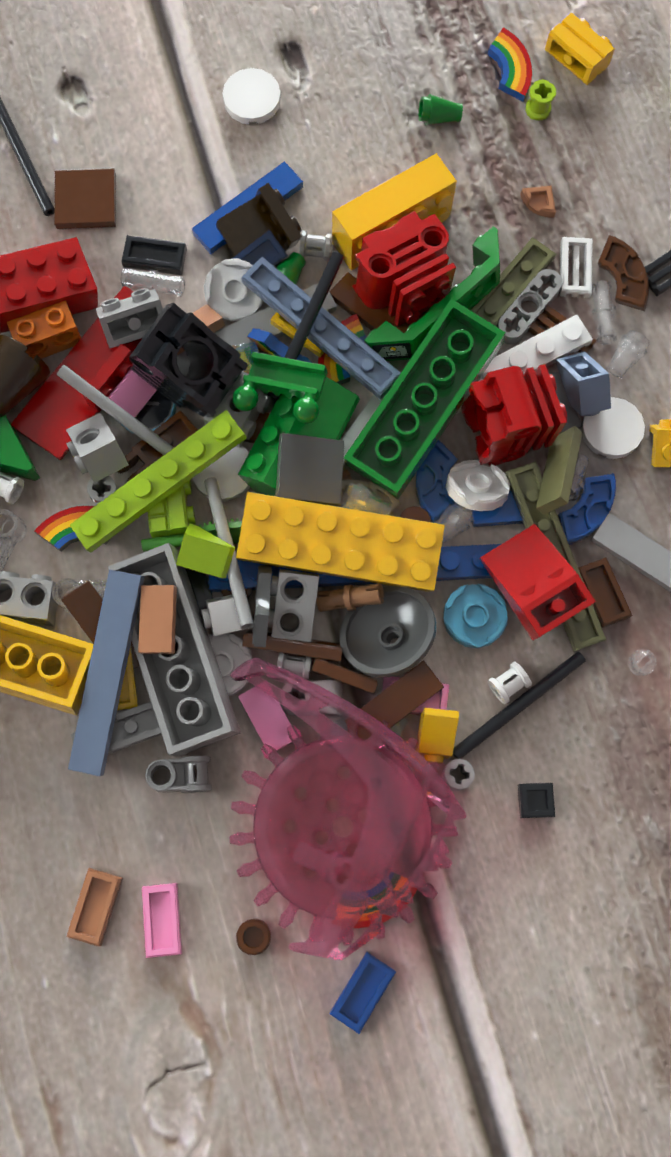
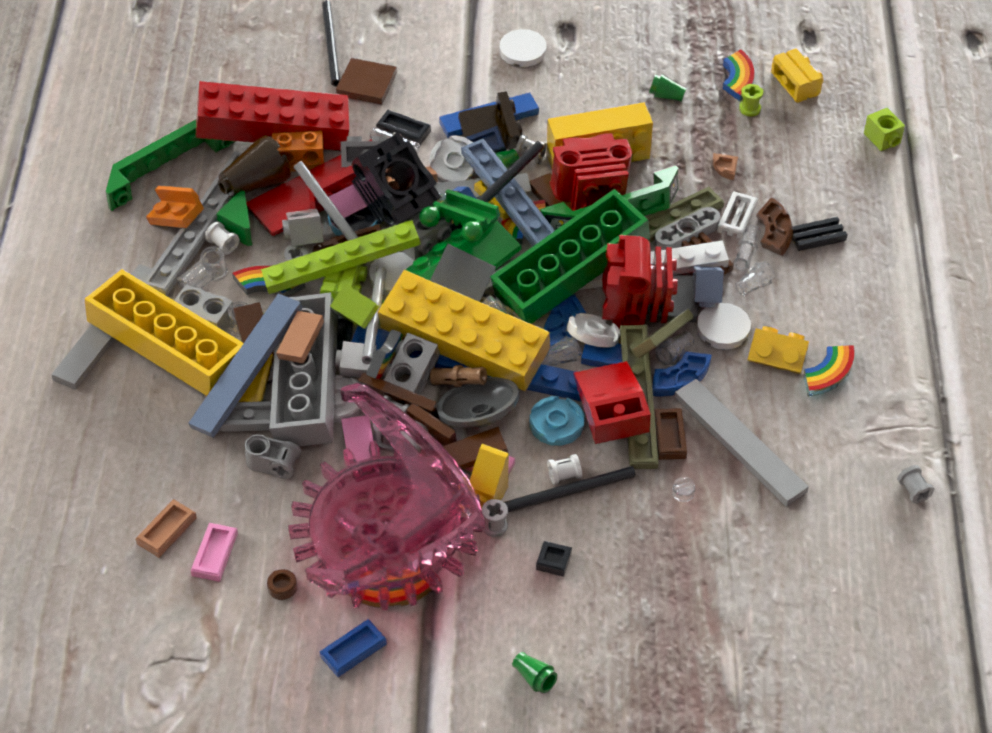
camera: 20 degrees right, 25 degrees down
none -> green cone [512,652,558,693]

